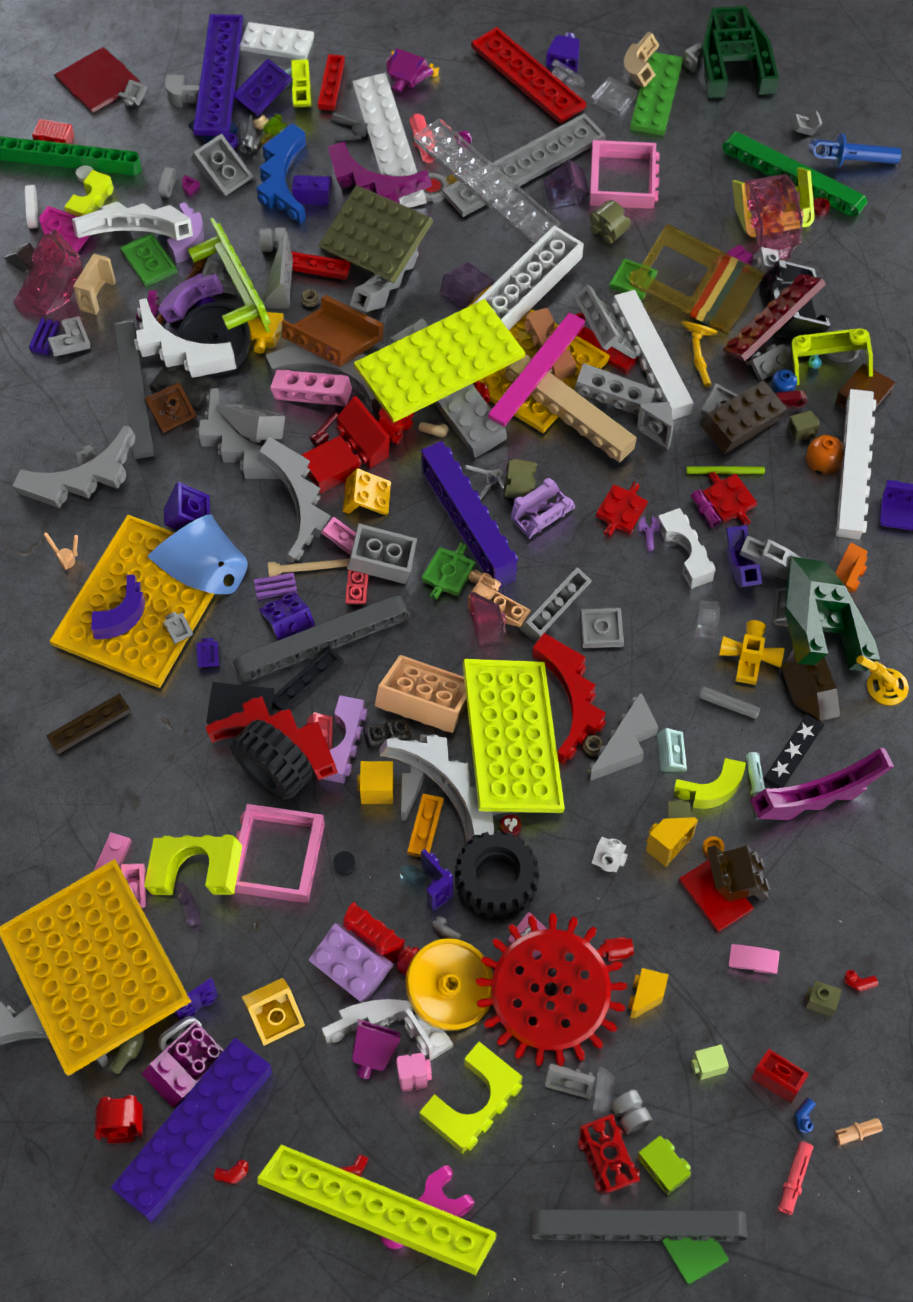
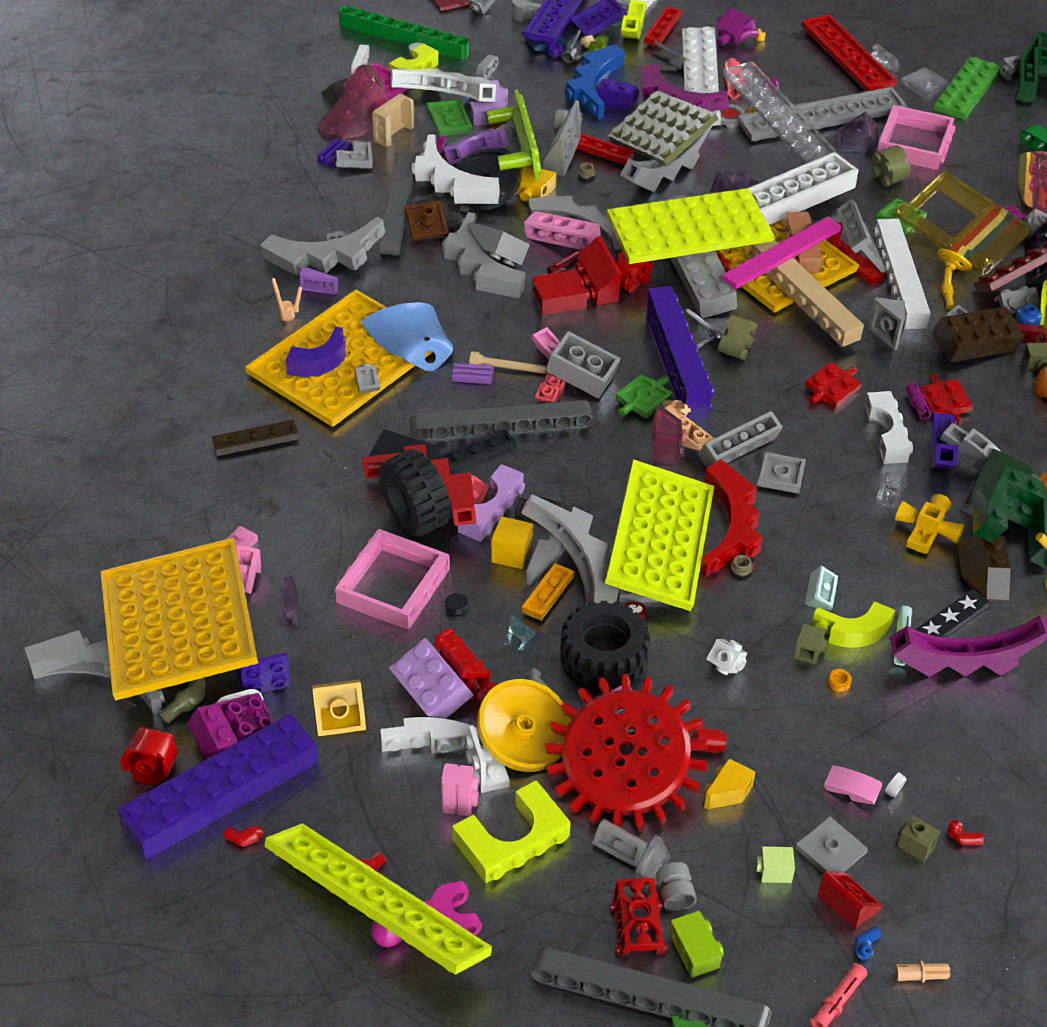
camera: 15 degrees right, 15 degrees down
brick [32,119,74,144] -> none
neon yellow arch [144,834,242,895] -> none
dark purple slope [164,482,210,531] -> none
magenta tile [182,175,200,197] -> none
light grey slope [191,134,254,197] -> none
dark purple bracket [196,638,219,668] -> none
light grey arch [257,436,331,564] -> none
dark purple bracket [259,593,316,641] -> none
dark orange panel [282,295,384,367] -> none
yellow bracket [342,468,391,515] -> none
magenta torso [352,1019,401,1079] -> none
light nougat slope [375,655,467,733] -> none
tan arm [419,422,449,437] -> none
dark purple bracket [421,849,454,912] -> none
lavender piece [511,478,575,539] -> none
dark purple torso [546,32,580,71] -> none
light grey brick [574,363,655,416] -> none
light grey slope [587,694,658,781] -> none
tan arch [624,32,660,87] -> none
medium lavender bar [638,516,660,551] -> none
yellow slope [646,817,698,867] -> none
red tile [678,860,754,933] -> none
lime bar [686,466,765,474] -> none
light grey axle [699,687,760,719] -> none
dark brown bracket [707,845,770,902] -> none
none -> medium lavender slope [299,267,339,295]
none -> light grey plate [795,817,868,874]
none -> white tile [884,773,907,797]

